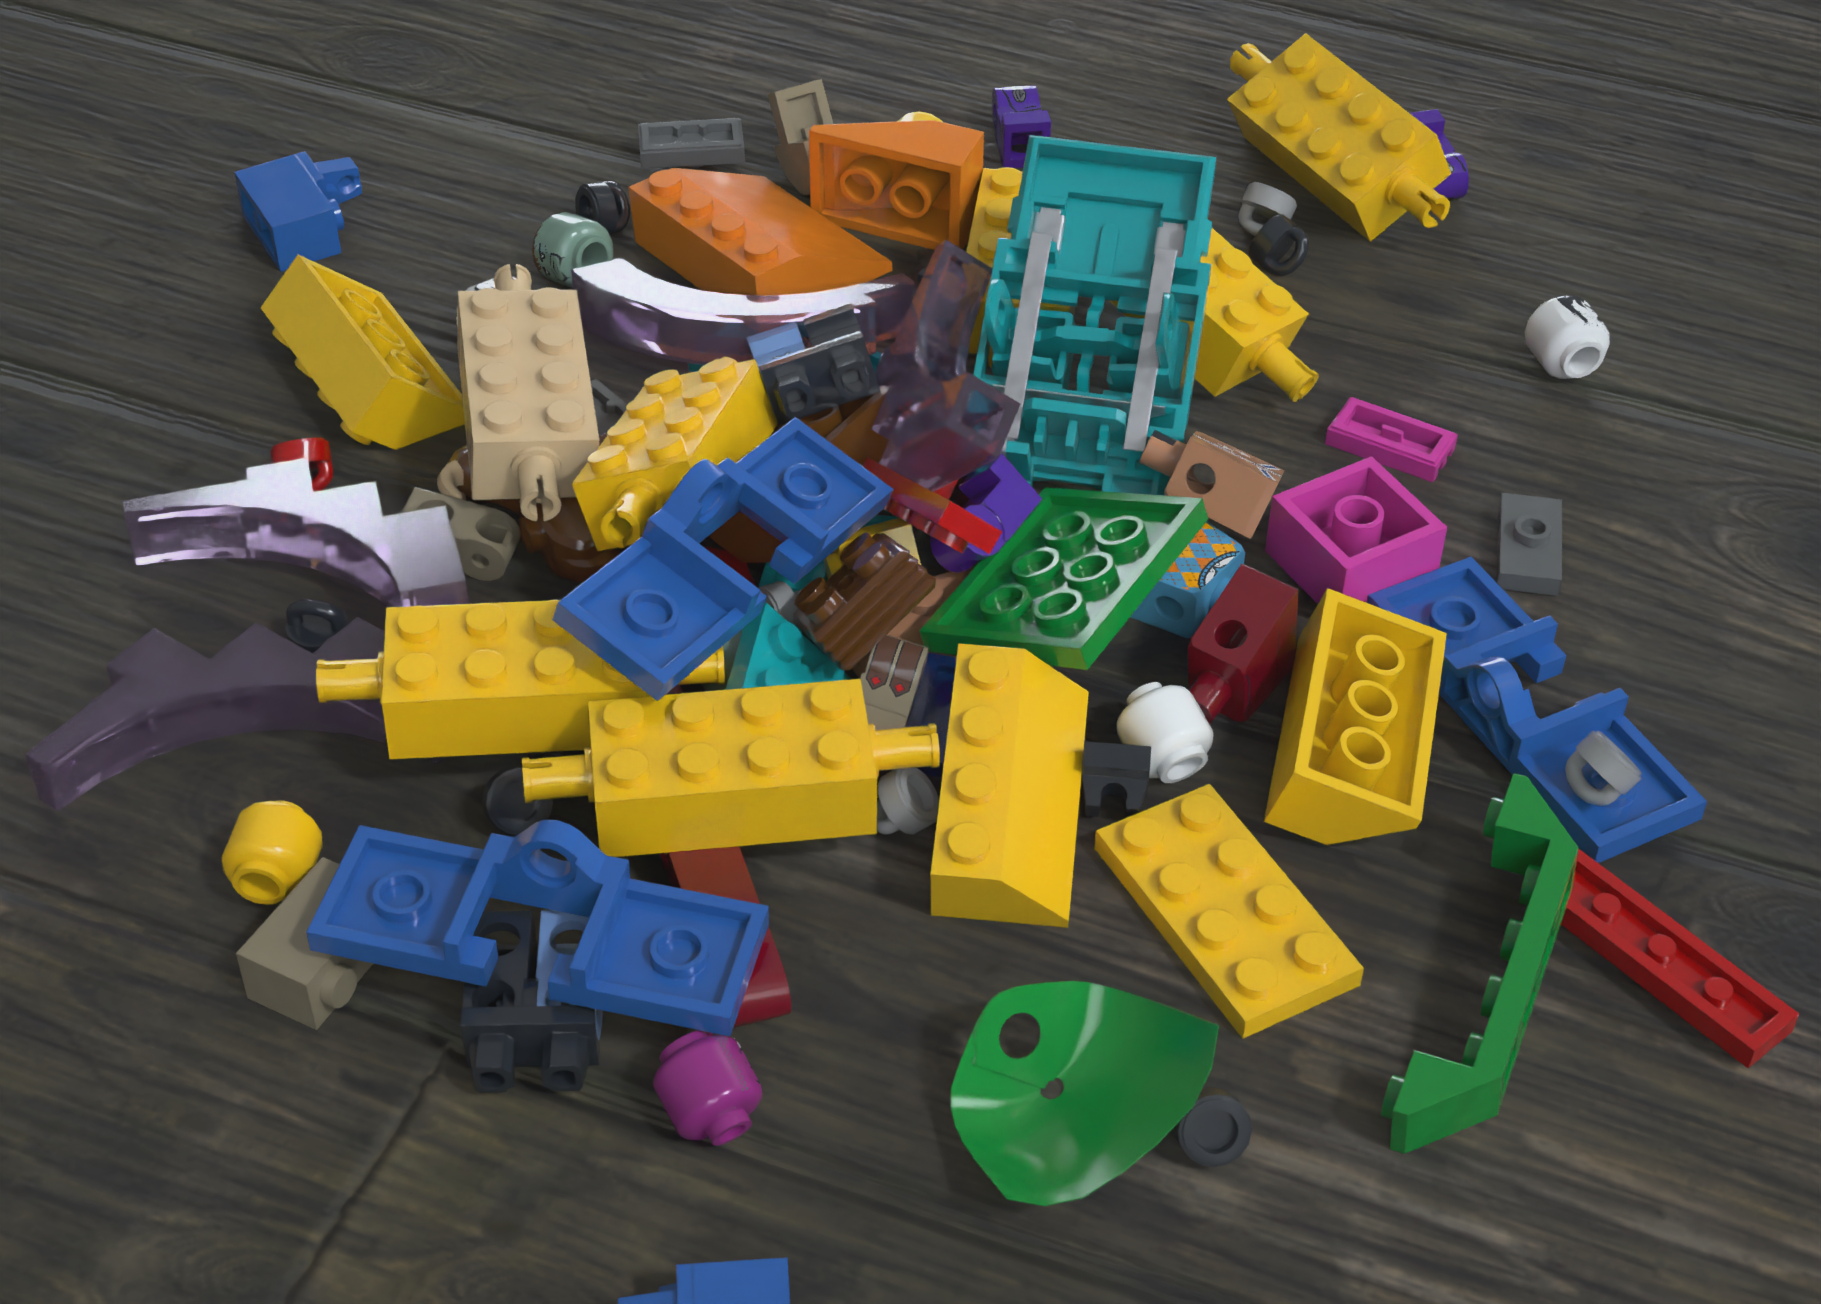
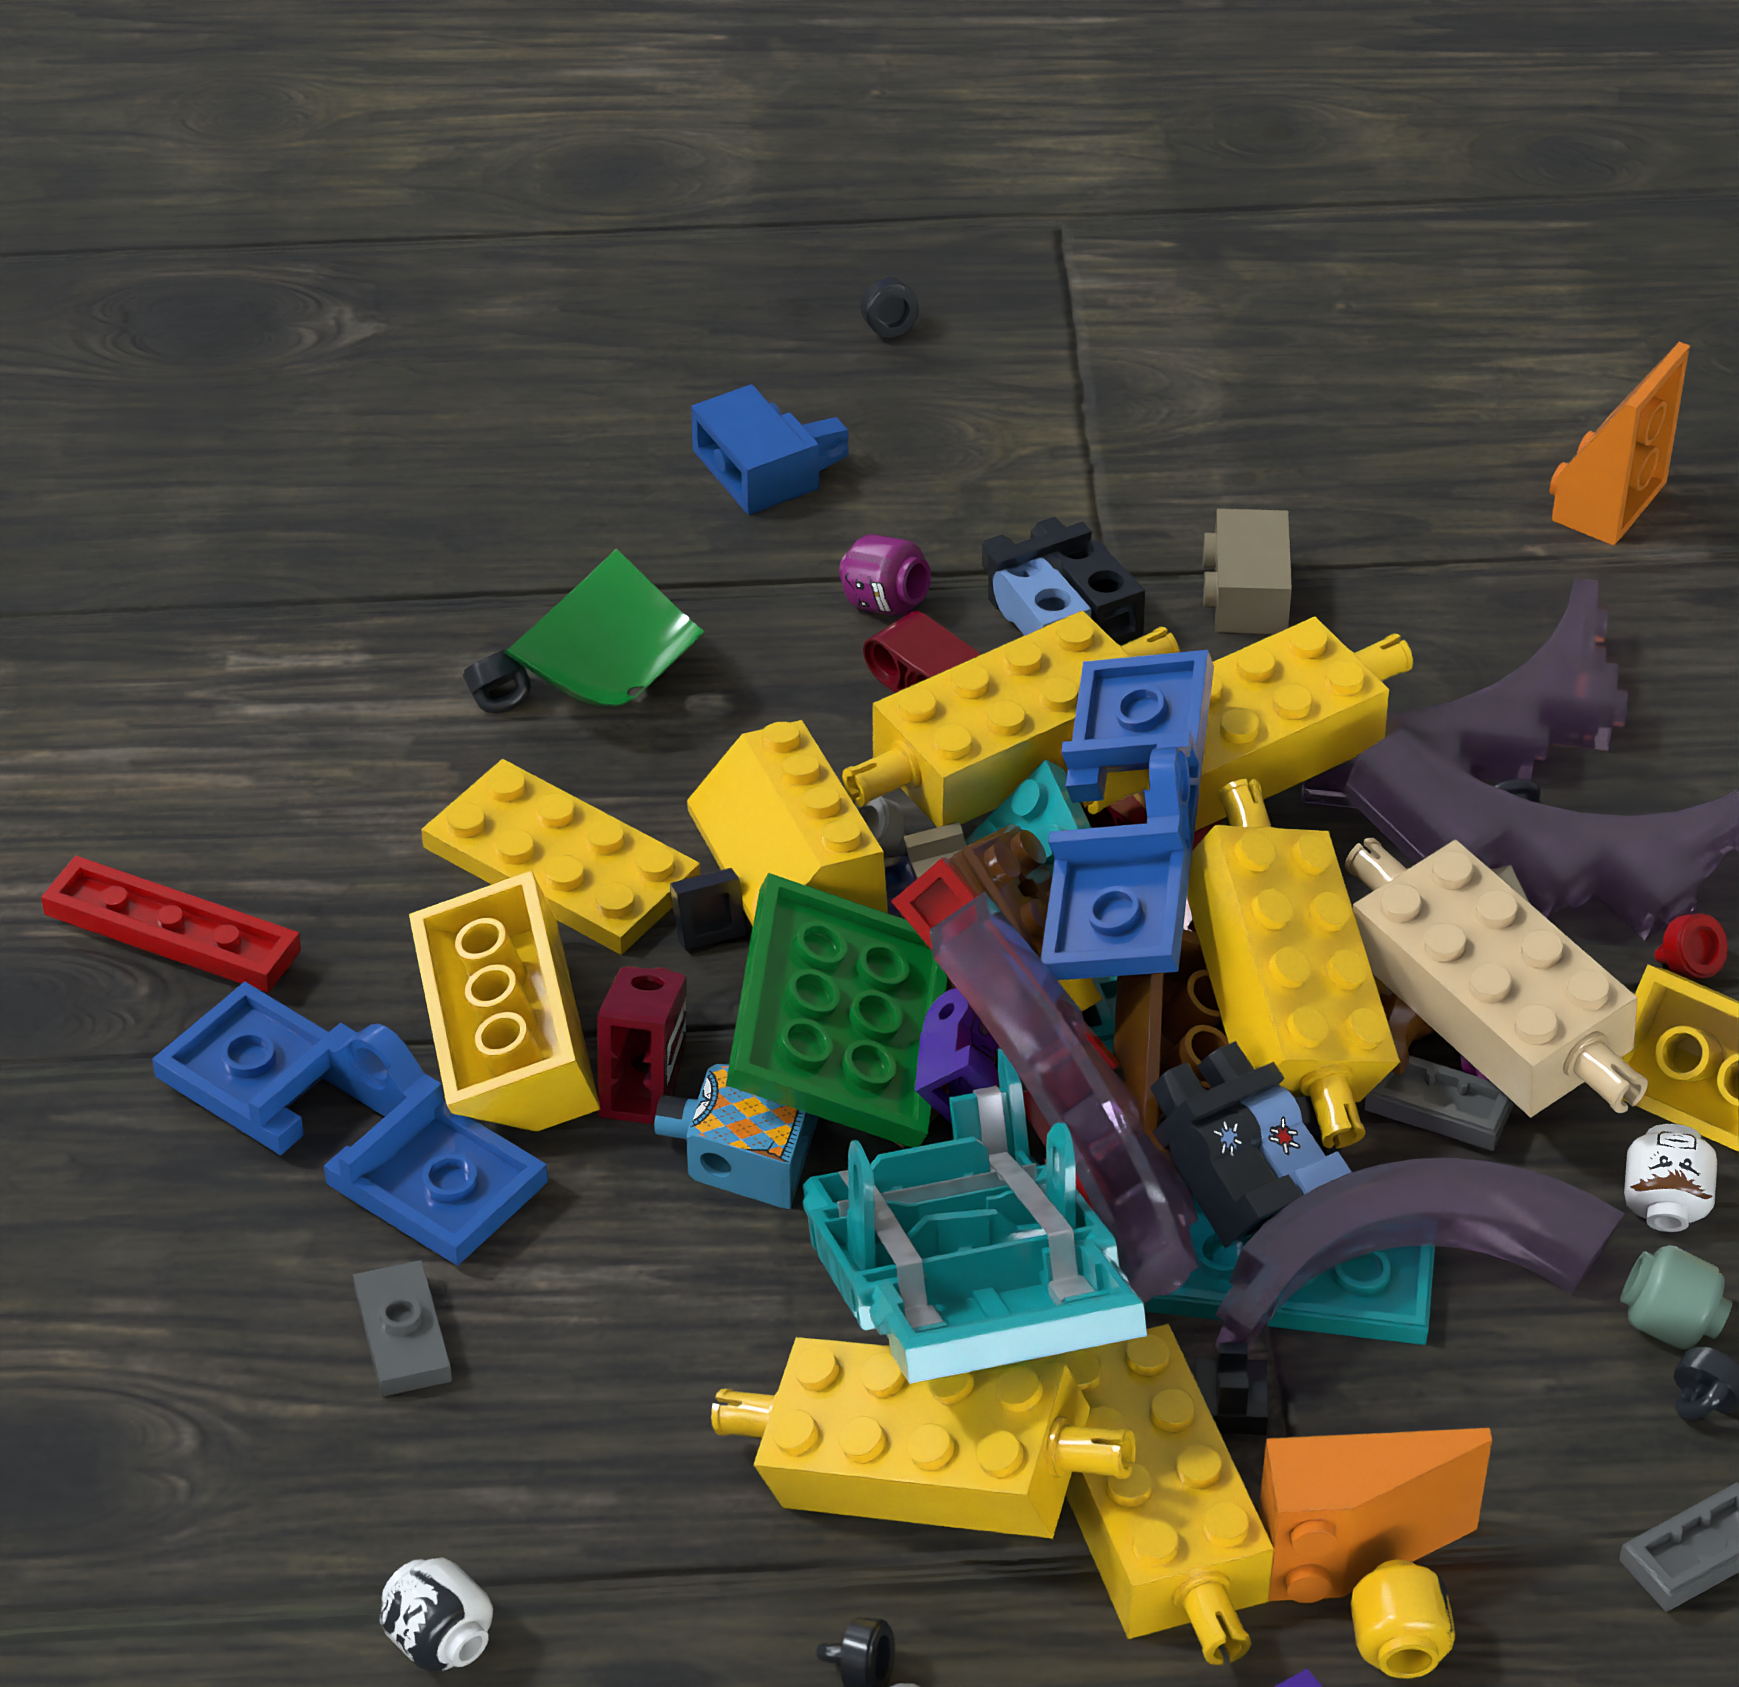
camera: 155 degrees right, 0 degrees up
yellow head [222,801,323,905] -> none
blue plate [306,820,769,1036] -> none
orange slope [628,168,893,332] -> none
dark tan brick [767,79,833,195] -> none
white head [1117,682,1213,783] -> none
nougat torso [1139,430,1285,539] -> none
dark pink brick [1265,456,1447,604] -> none
dark pink tile [1325,397,1458,483] -> none
green slope [1381,773,1578,1154] -> none
light grey tile [1565,731,1642,806] -> none

